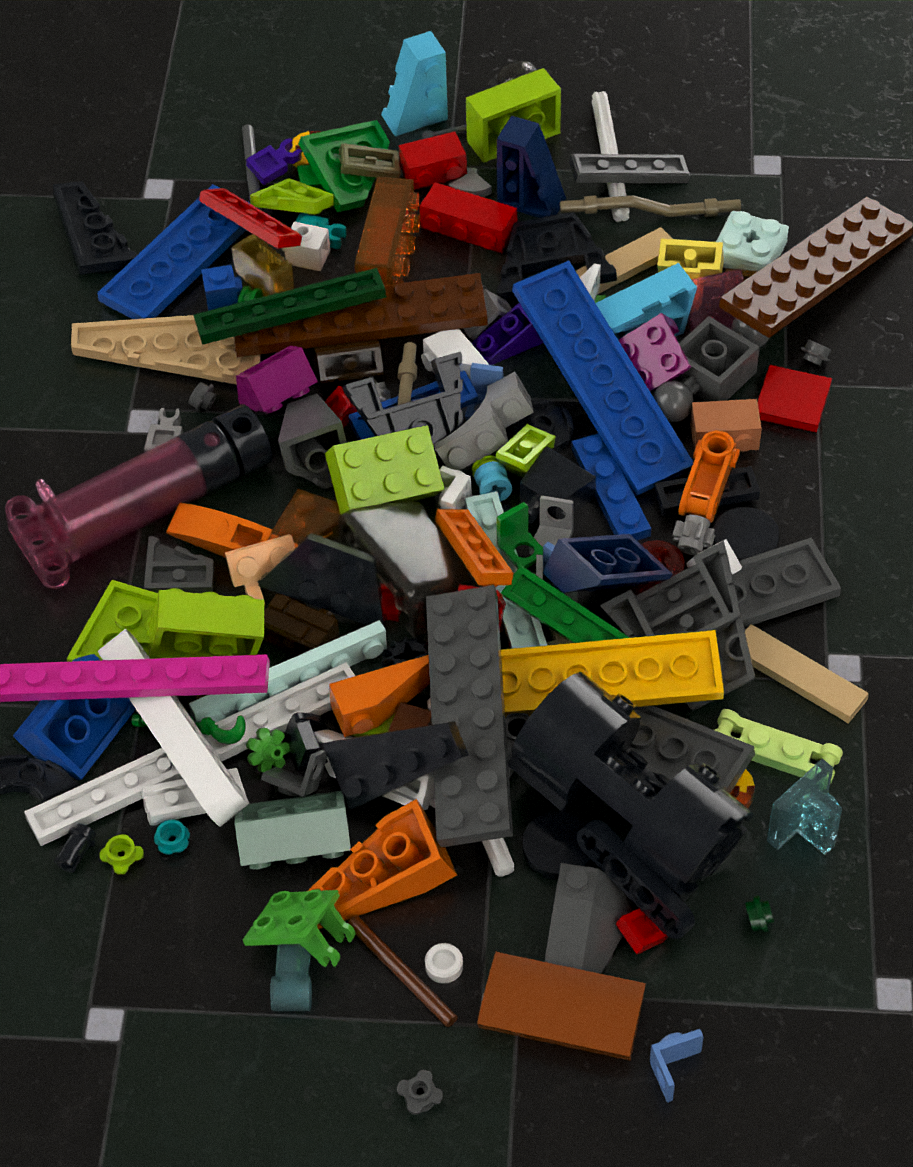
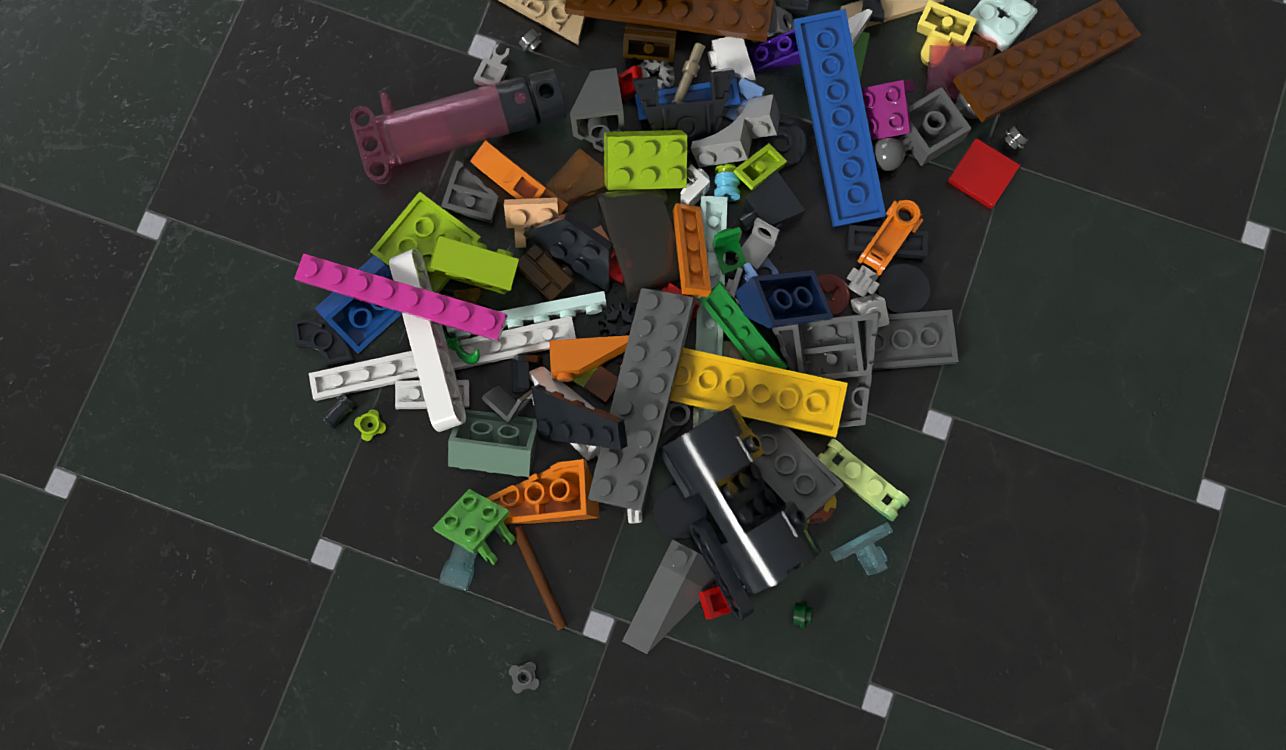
camera: 15 degrees right, 25 degrees up
teal plate [154,820,190,855] -> none
magenta slope [236,346,318,414] -> none
bright green plant [246,727,290,773] -> none
white tile [425,943,463,983] -> none
dark orange slope [477,952,646,1061] -> none
blue plate [571,433,651,540] -> none
medium azure wedge [596,263,697,340] -> none
medium blue bracket [650,1029,703,1102] -> none
nougat brick [690,399,762,451] -> none
tan tile [745,624,869,724] -> none

